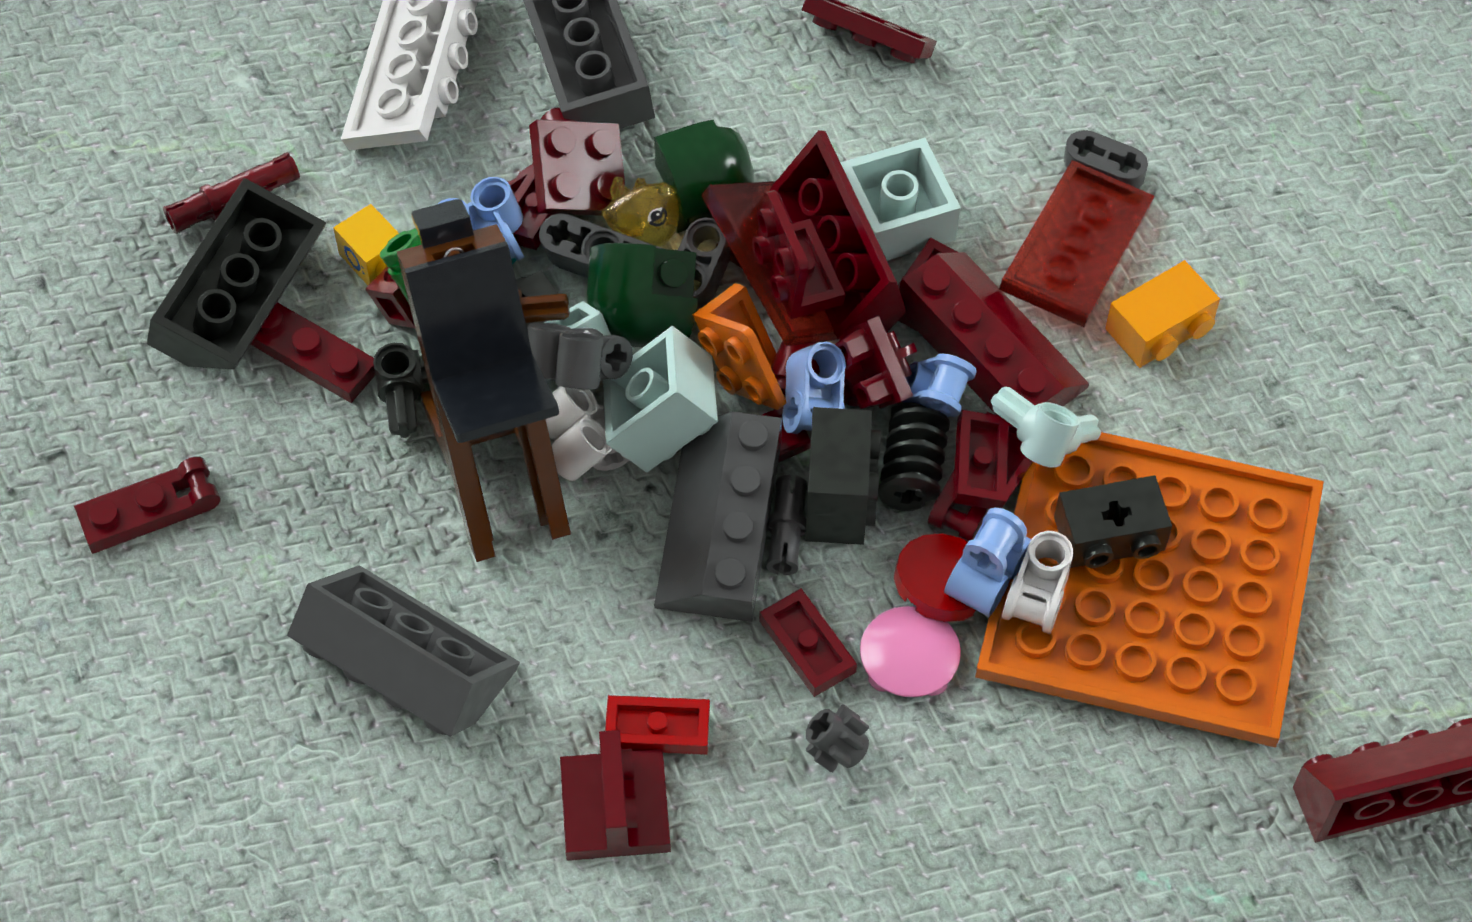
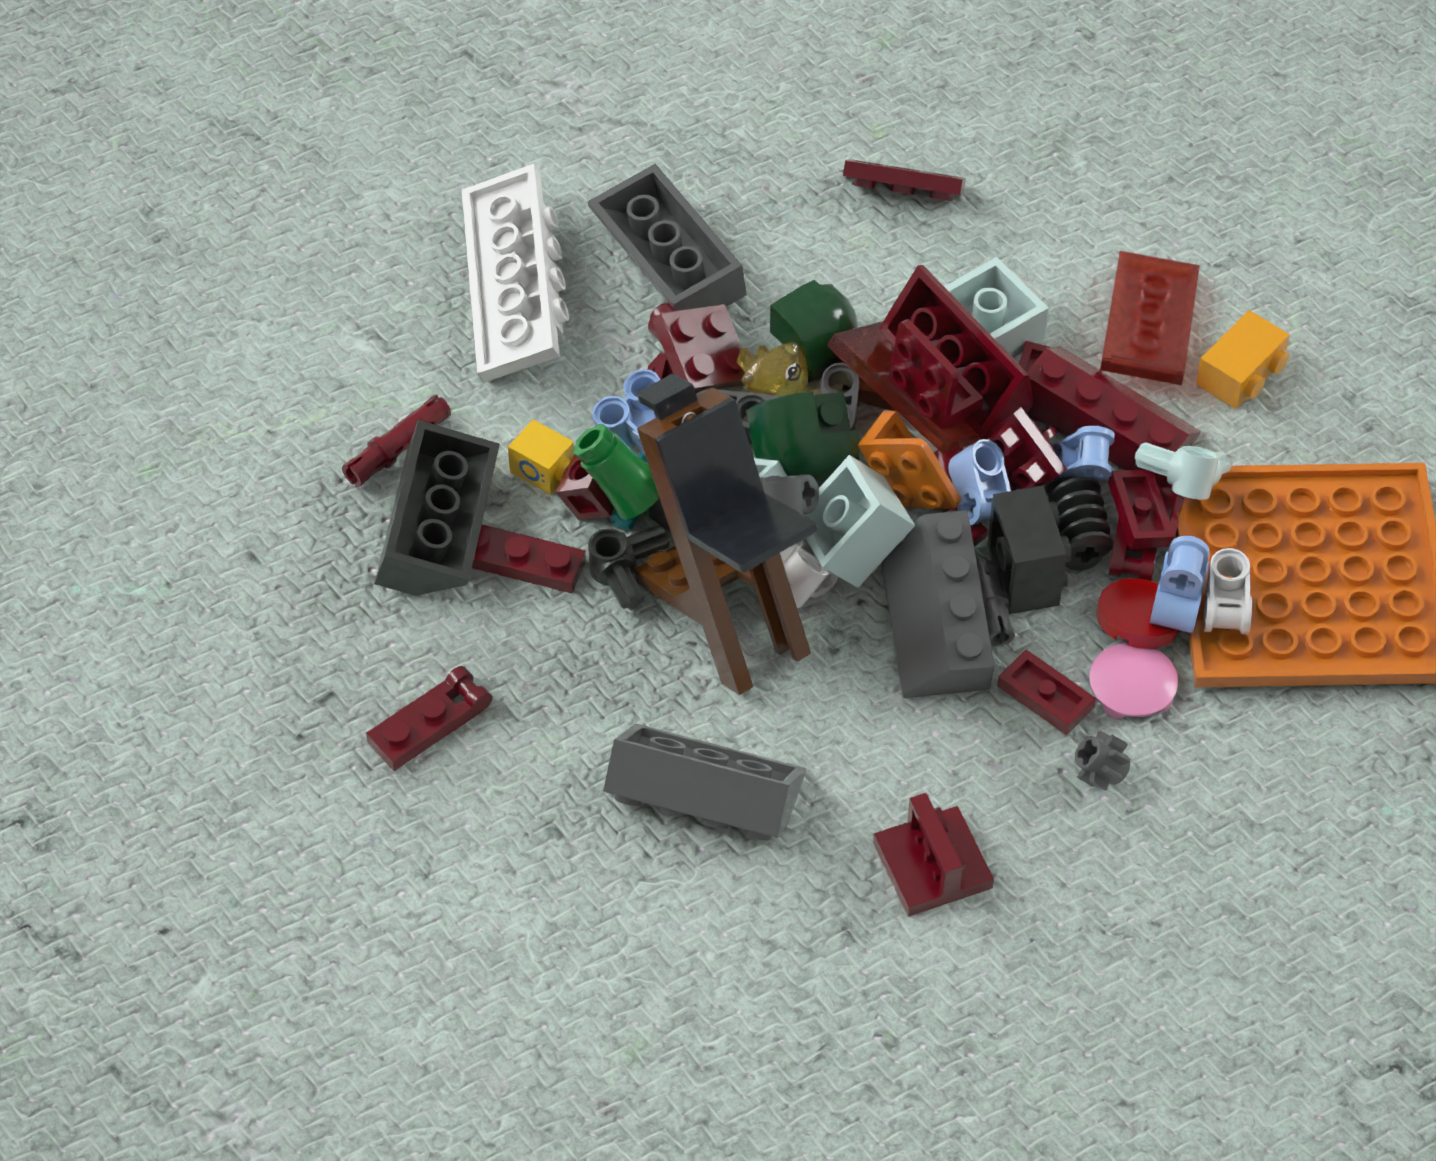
camera: 15 degrees left, 5 degrees down
red plate [605,695,710,755] -> none
pearl dark grey brick [1054,475,1172,568] -> none
dark grey beam [1063,130,1148,192] -> none

